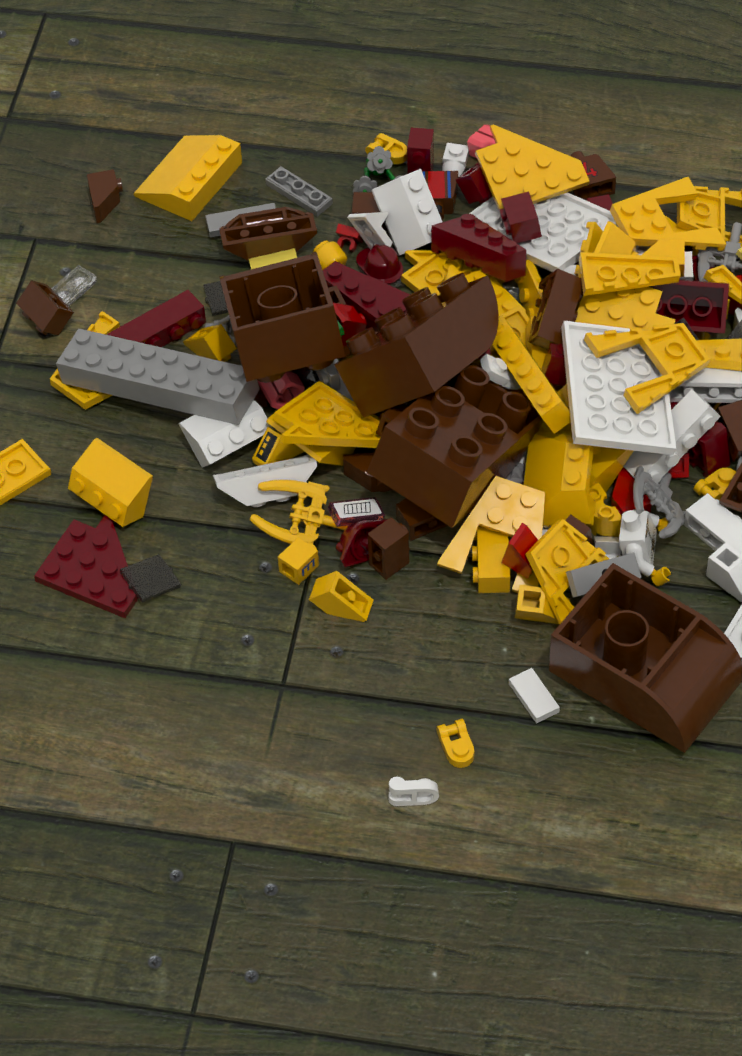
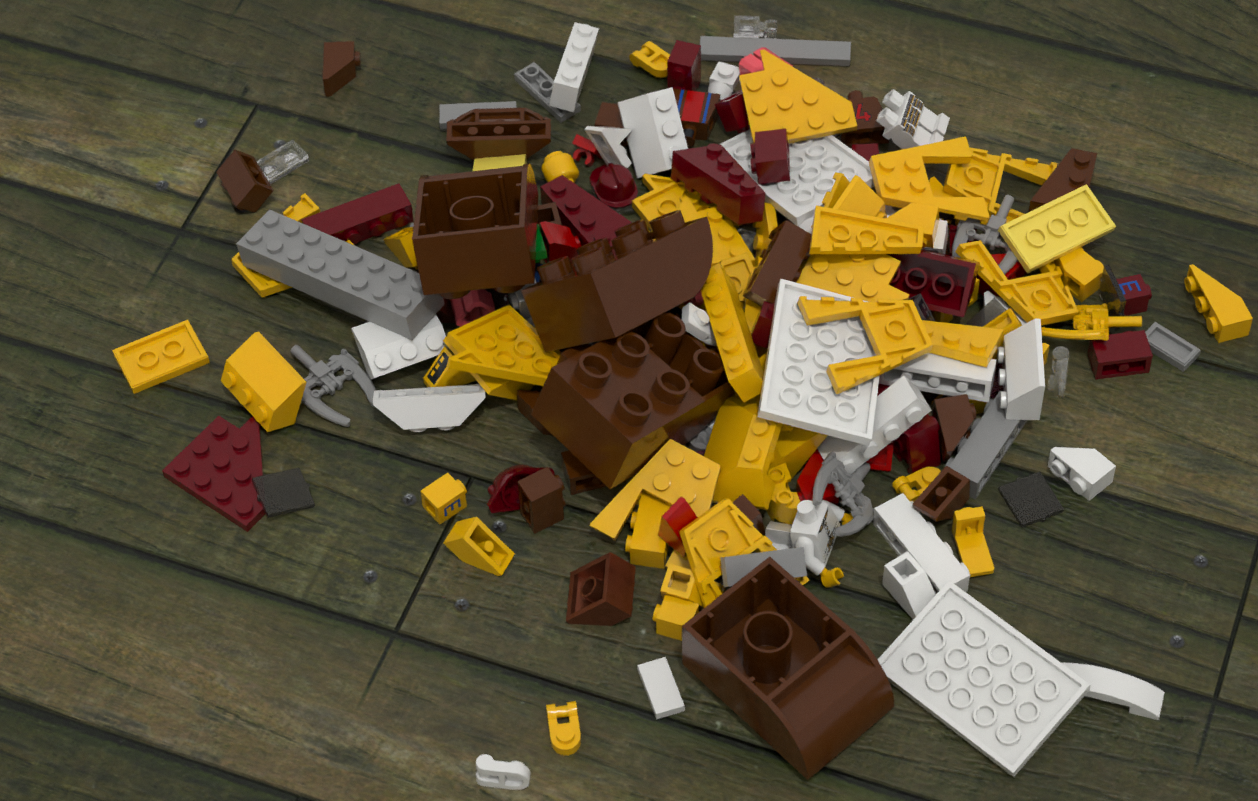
camera: 10 degrees right, 0 degrees up
yellow slope [134,135,242,221] -> none
yellow bar [250,480,353,546] -> none
tile [328,497,385,527] -> none
light grey plant [353,146,401,194] -> none
none -> light grey bar [290,345,376,427]
none -> white brick [549,22,599,112]
none -> copper slope [566,552,636,626]
none -> yellow brick [652,594,699,641]
none -> light grey tile [700,36,851,66]
none -> clear plate [734,16,777,39]
none -> white hips [876,89,950,164]

